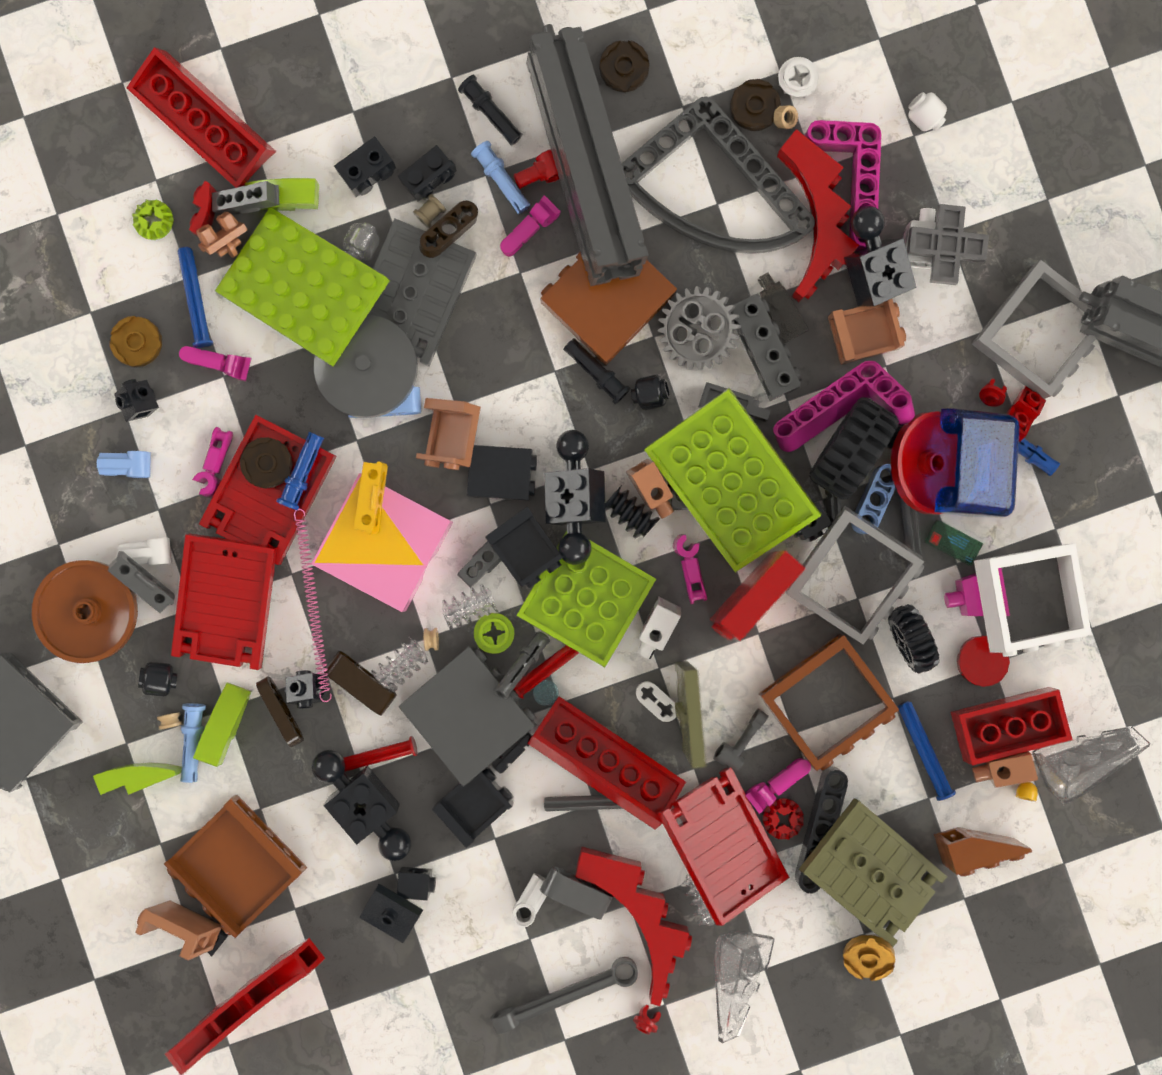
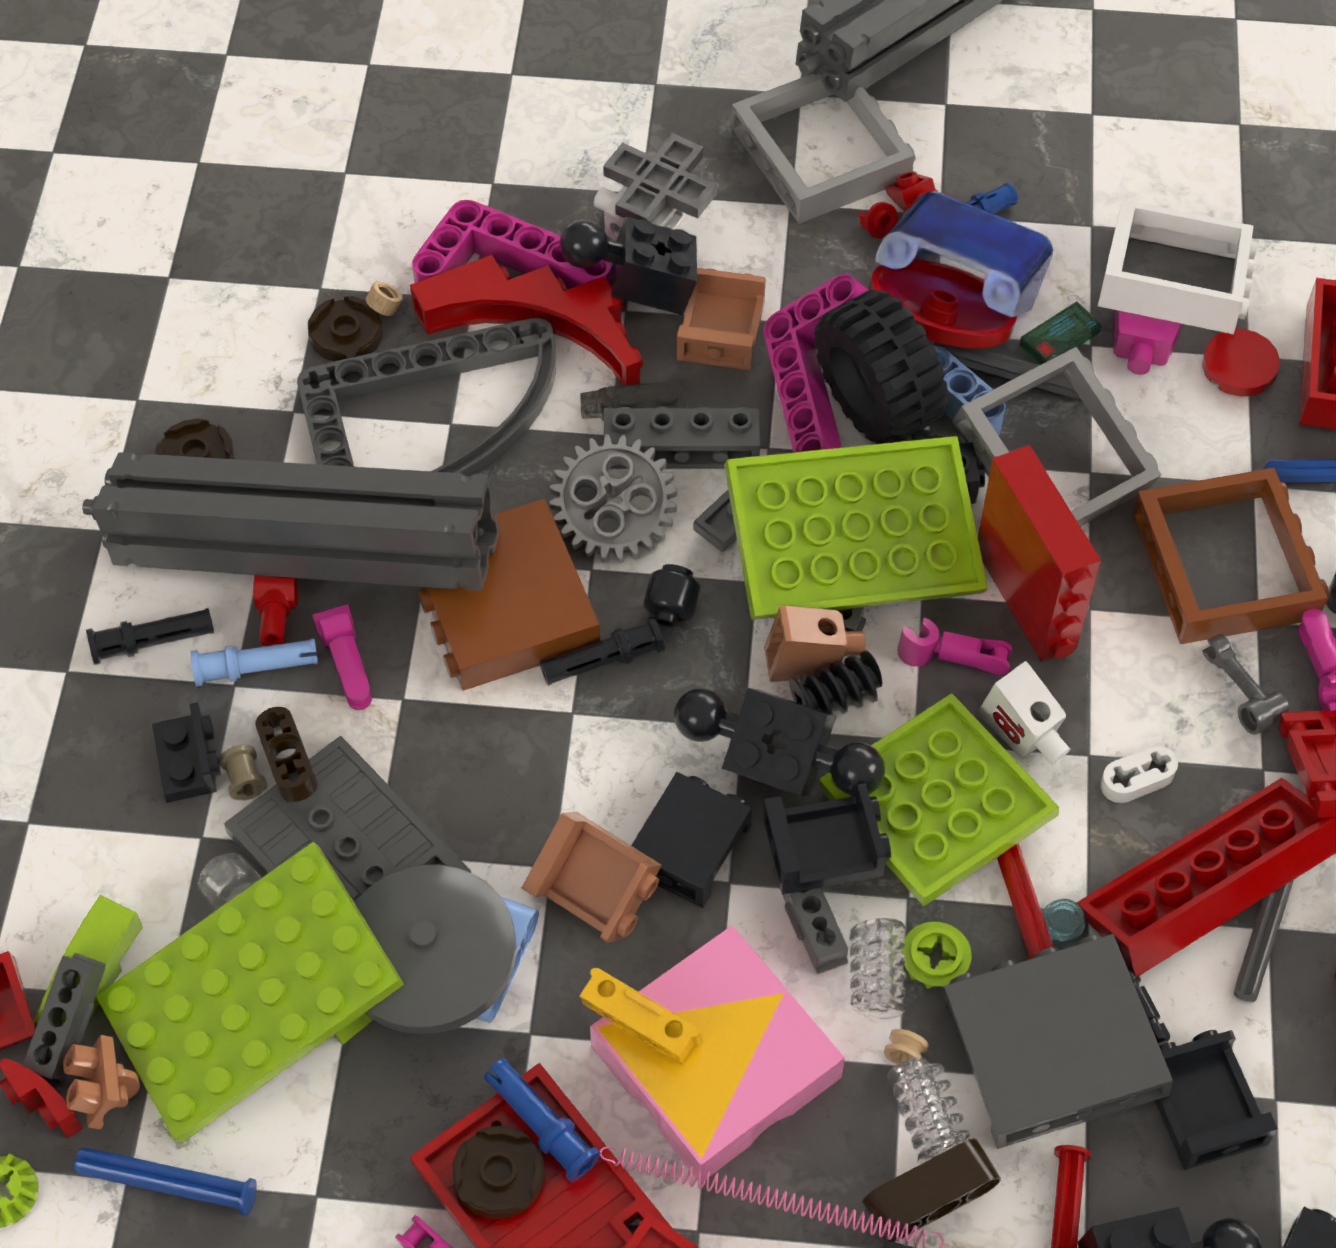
camera: 65 degrees left, 30 degrees down
dark pink piece [179,346,252,381] -> none
black brick [334,136,396,197] -> none
dark grey pin [493,631,550,700] -> none
olive door [675,661,706,768] -> none
white gear [778,57,819,98] -> none
black gear [888,604,939,674] -> none
white head [908,92,947,131] -> none

